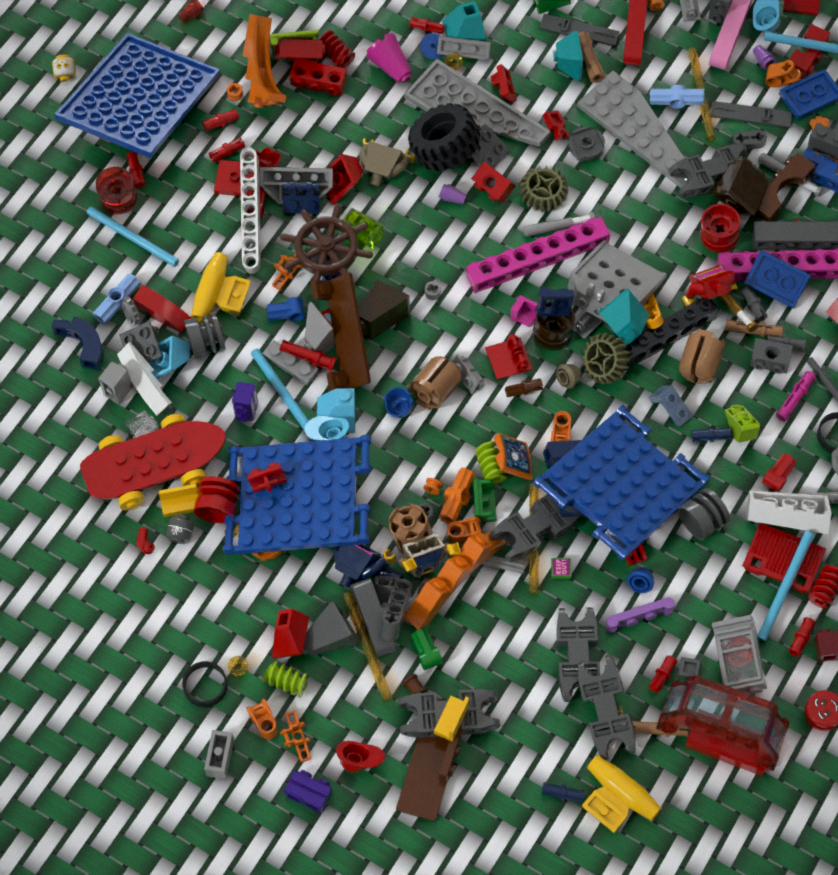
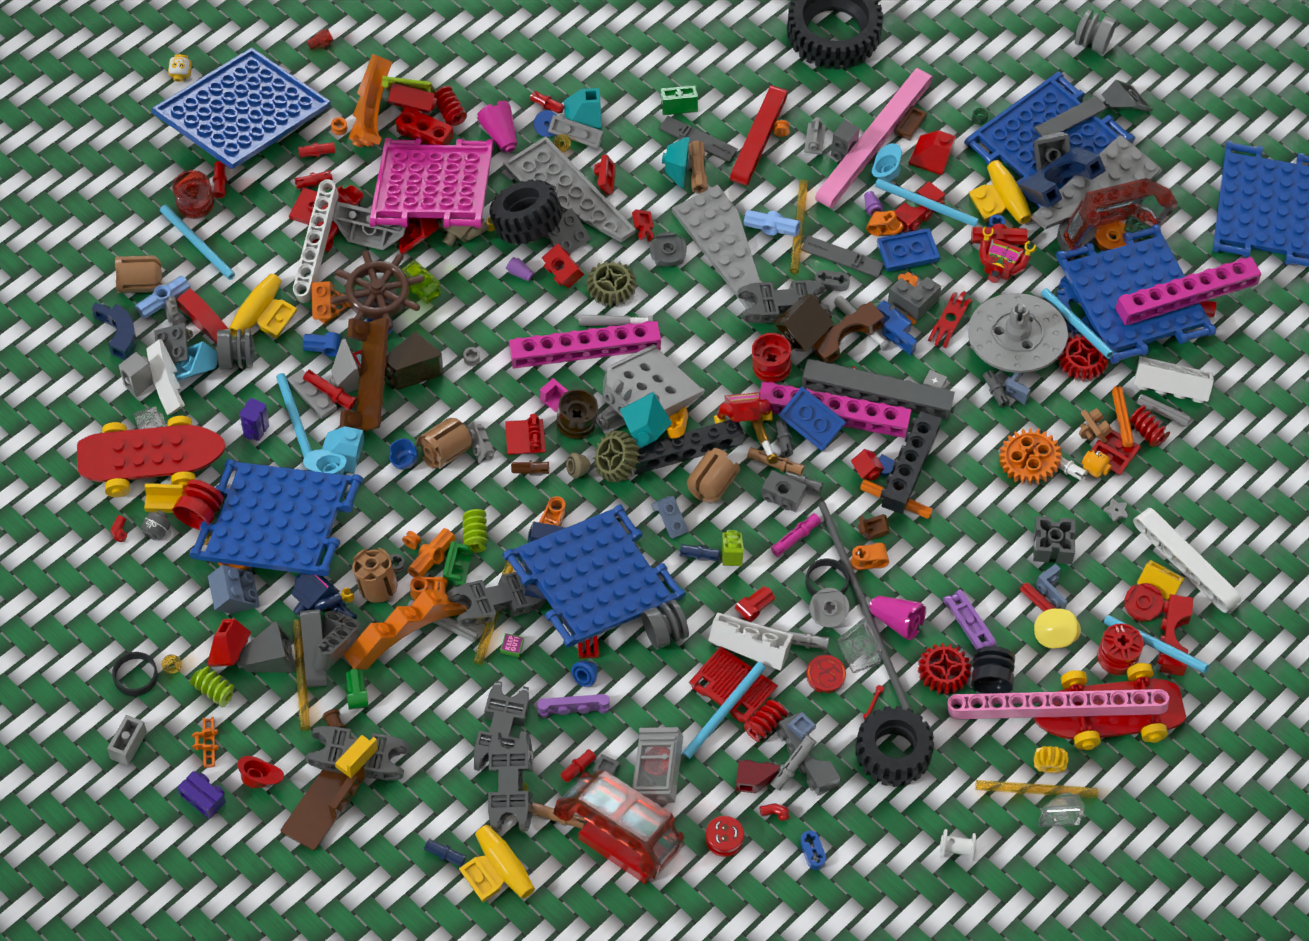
camera: 10 degrees right, 5 degrees down
orange piece [246,699,278,740] -> none
red hips [247,462,287,493] -> none
dark blue plate [283,181,320,214] -> none
torso [399,533,461,579] -> none
slope [494,433,532,480] -> none
dark blue plate [535,287,574,316] -> none
red pin [788,617,816,657] -> none
none -> medium nougat cylinder [115,255,162,293]
none -> sand blue slope [208,565,260,614]
none -> orange bracket [311,281,334,320]
none -> dark pink plate [370,138,494,228]

